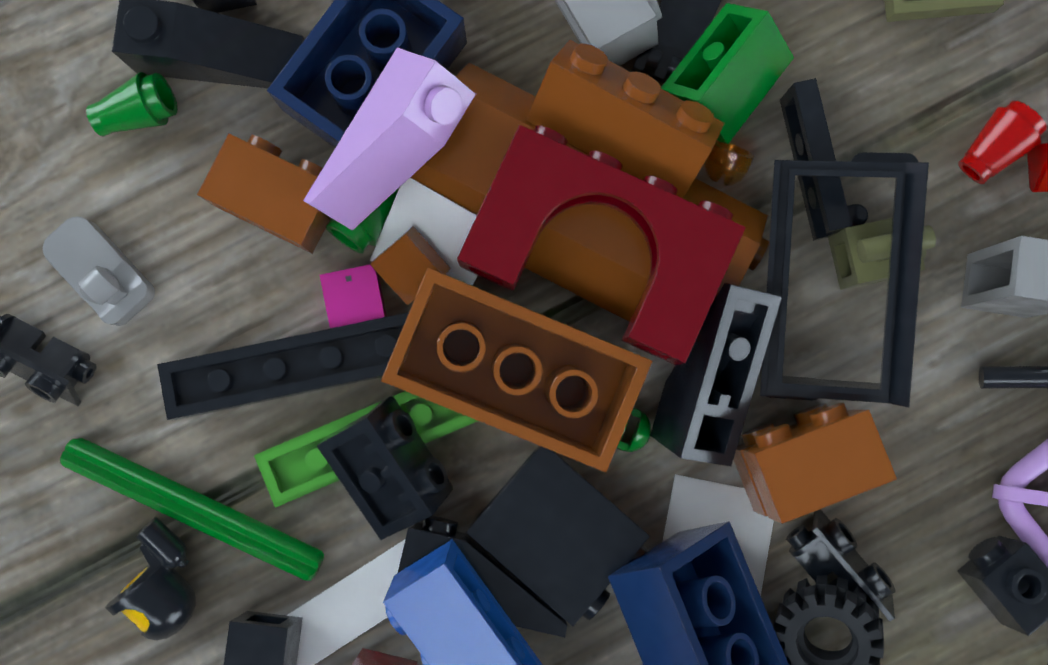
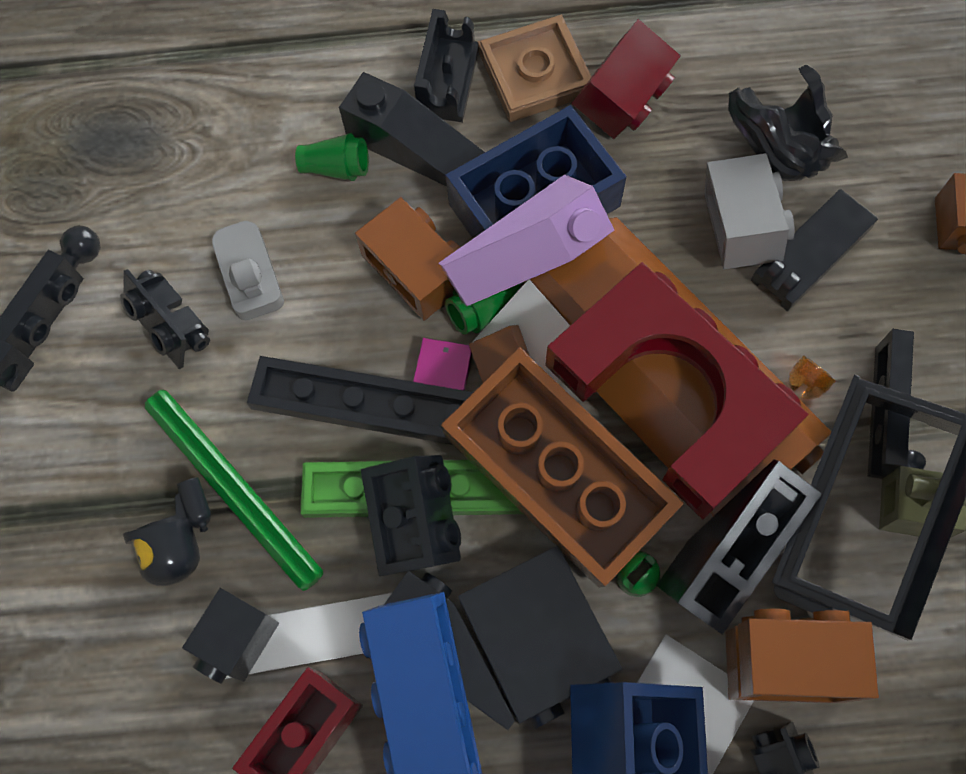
camera: 30 degrees right, 15 degrees down
dark orange slope [526,40,725,198] -> none
green brick [661,3,794,144] -> none

